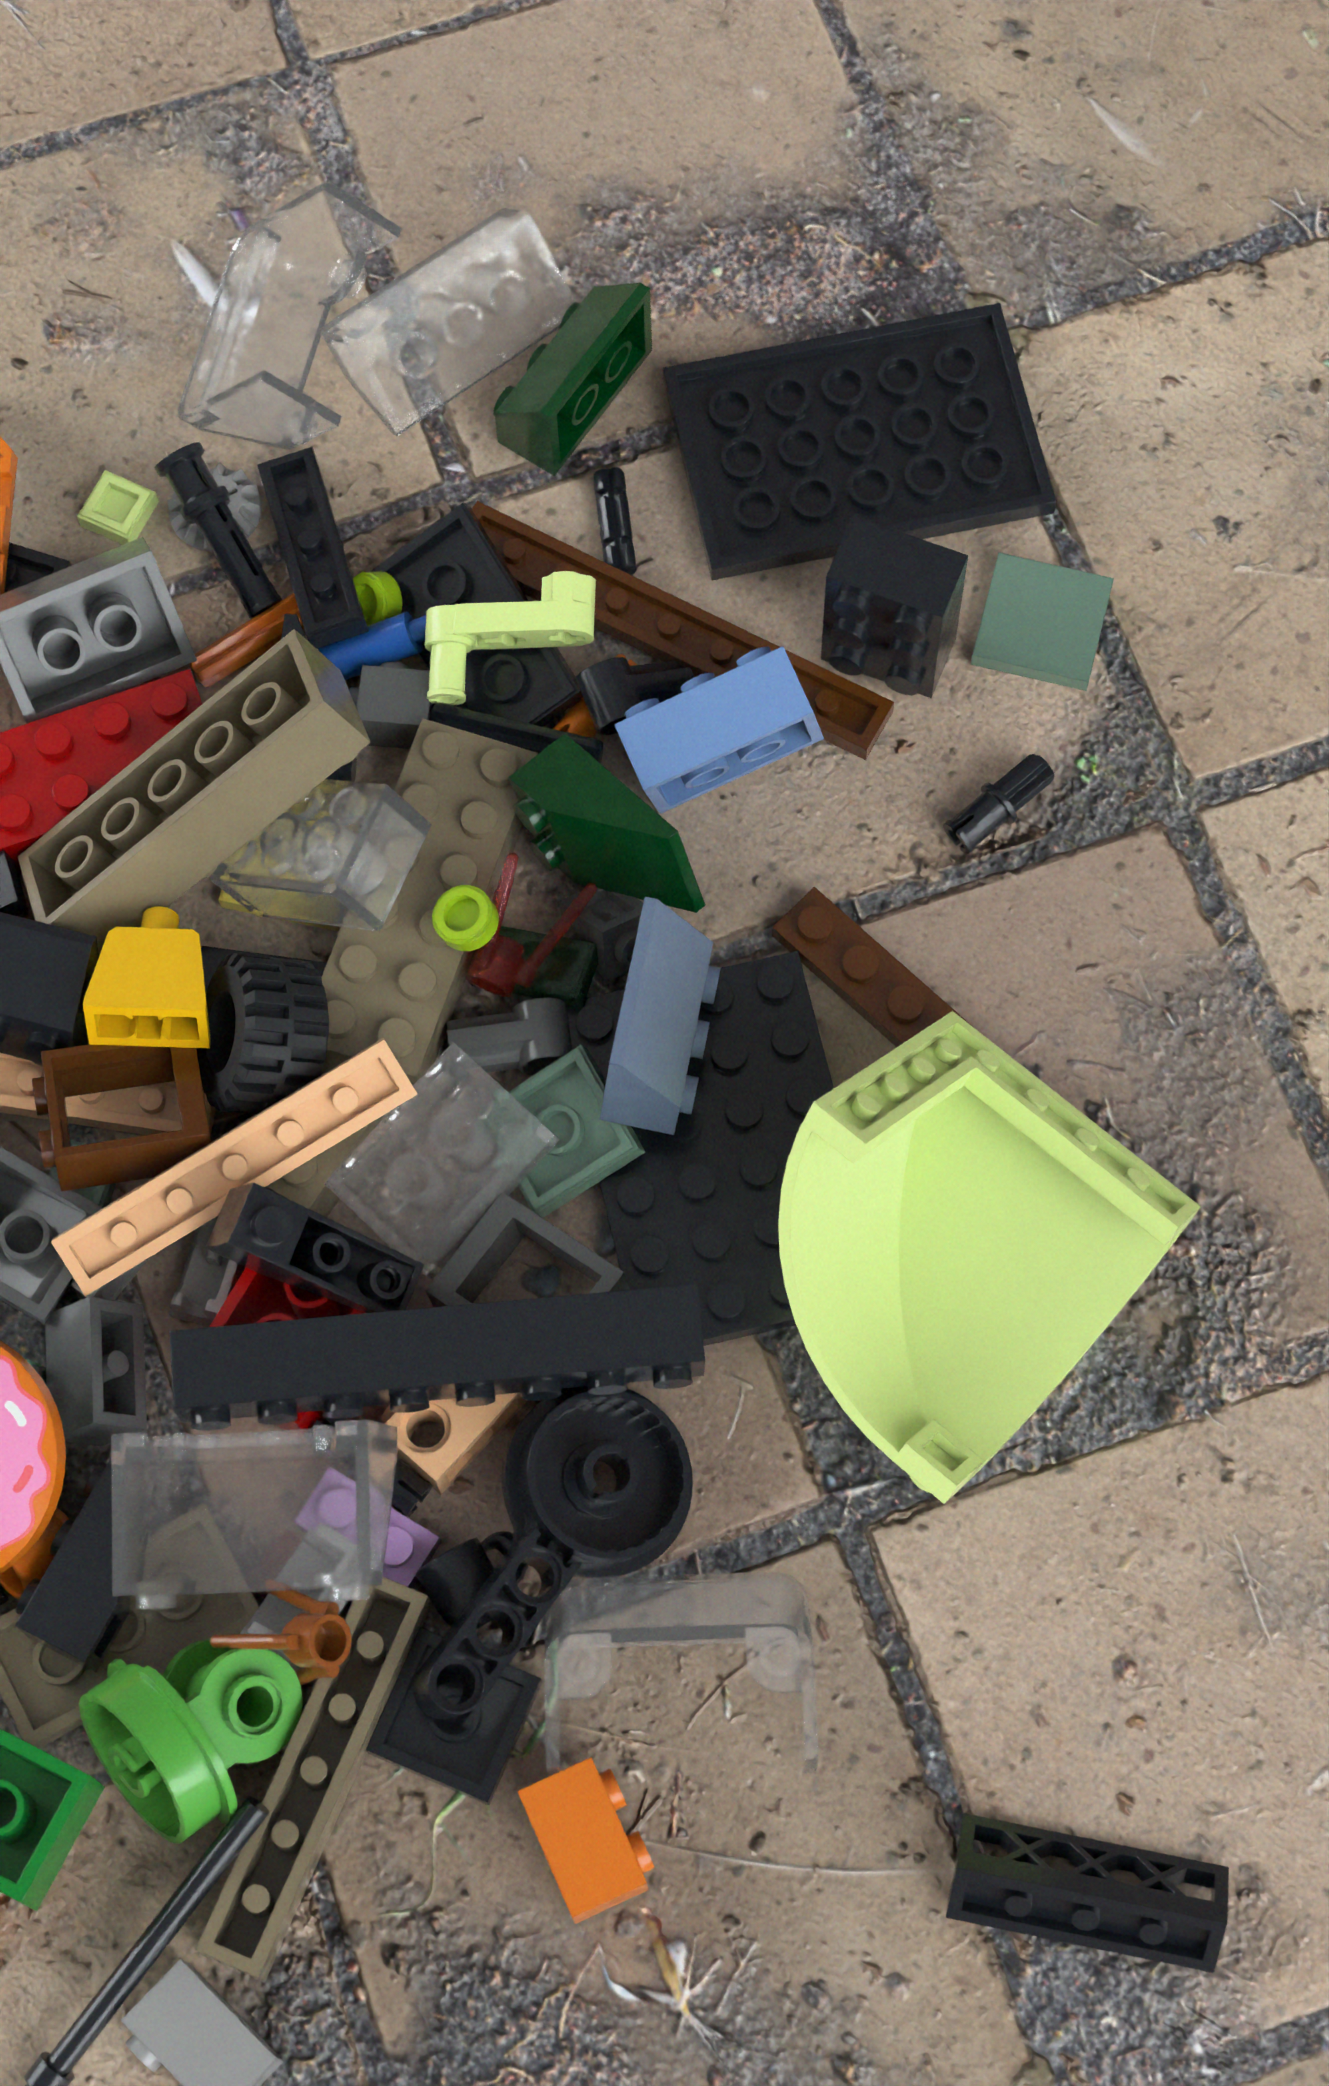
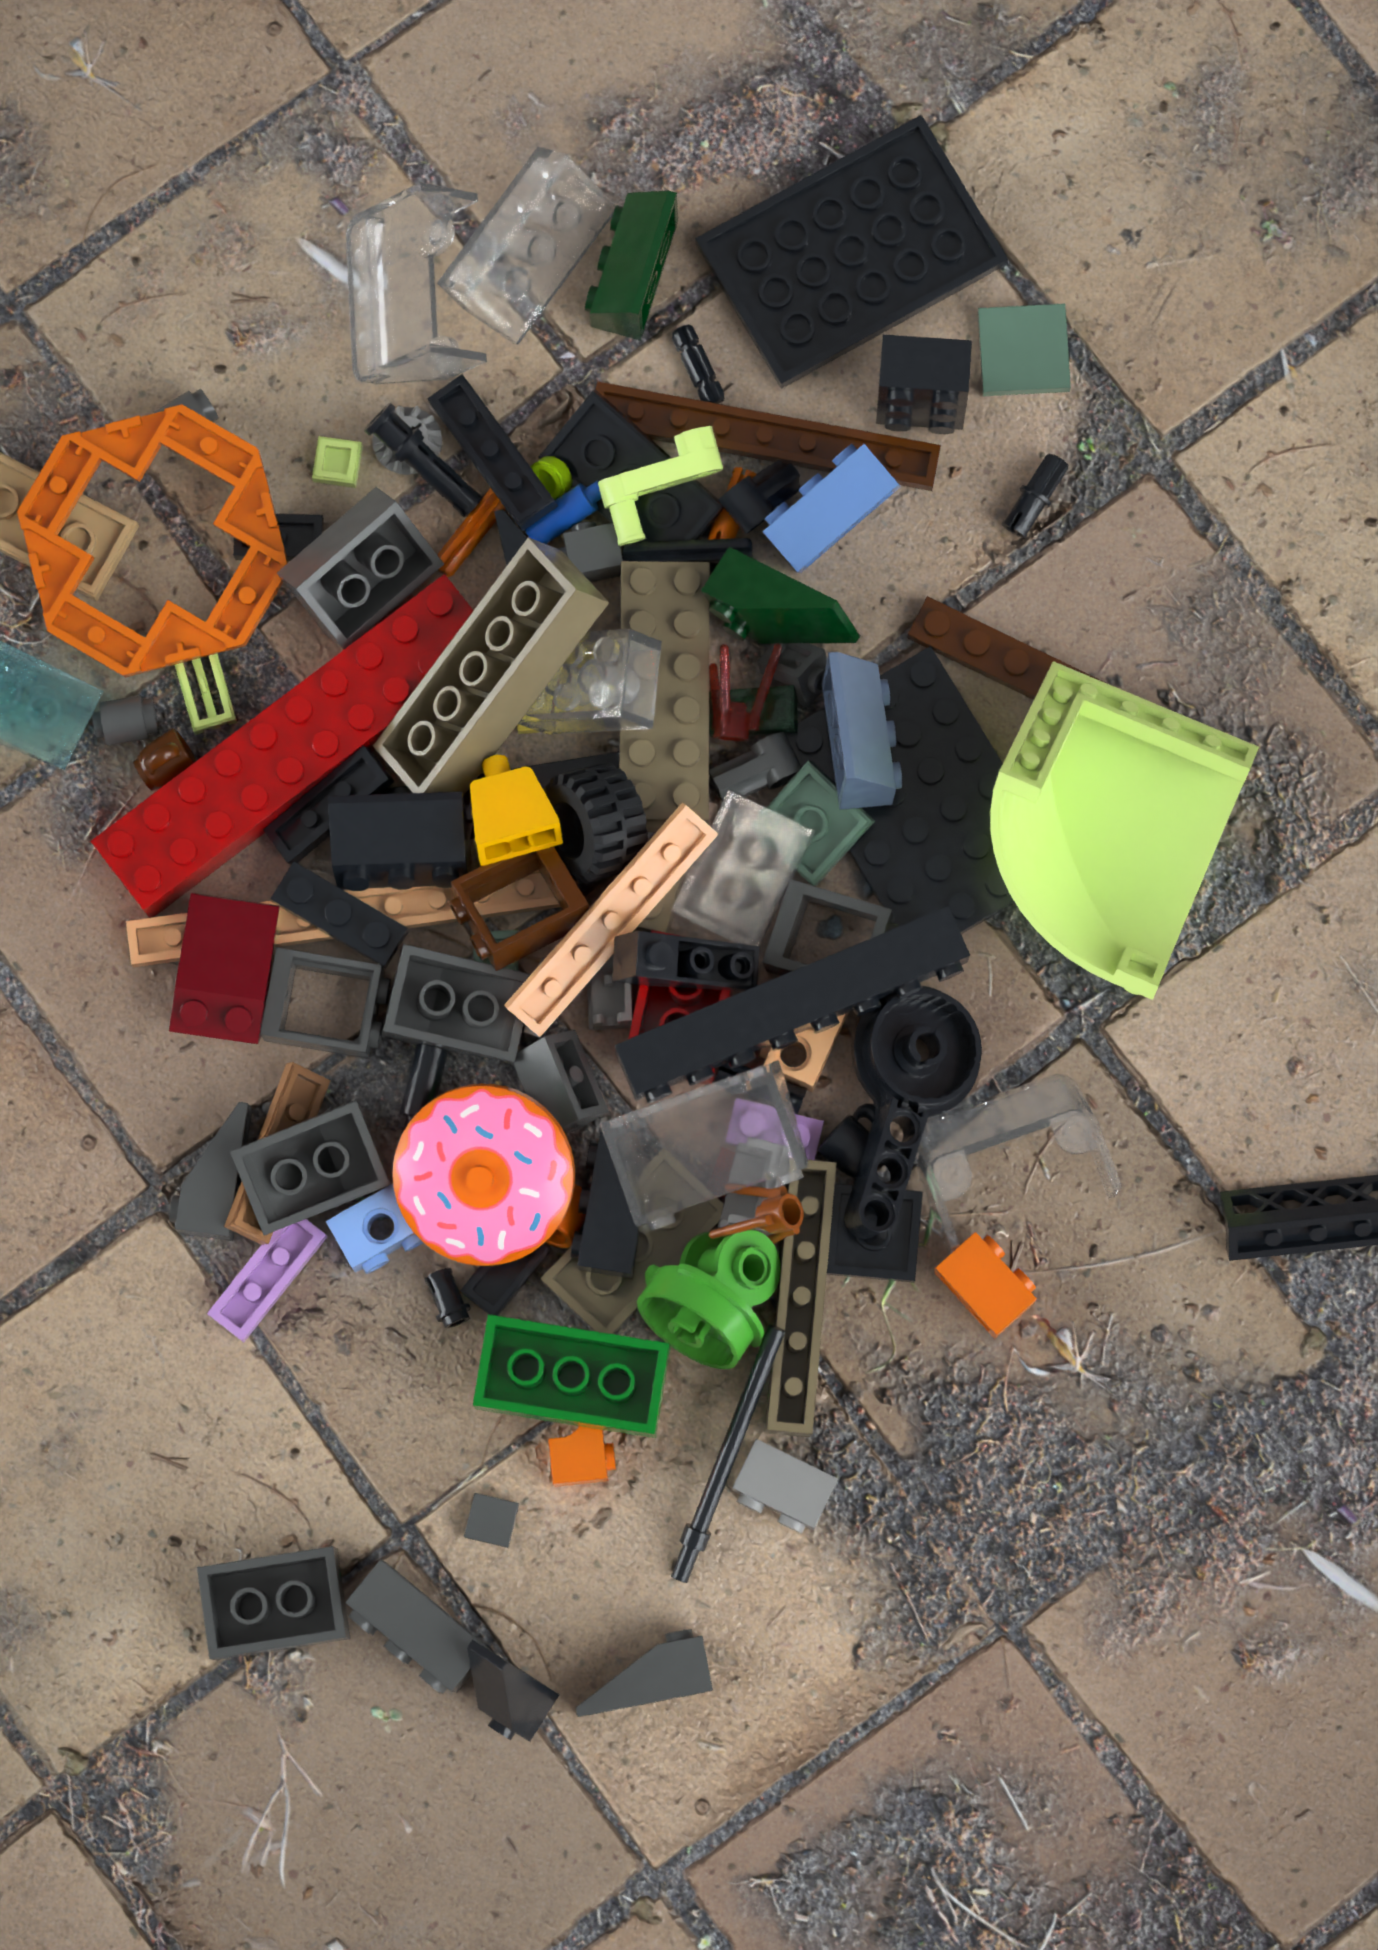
camera: 15 degrees left, 10 degrees up
lime tile [432,885,499,951] -> none

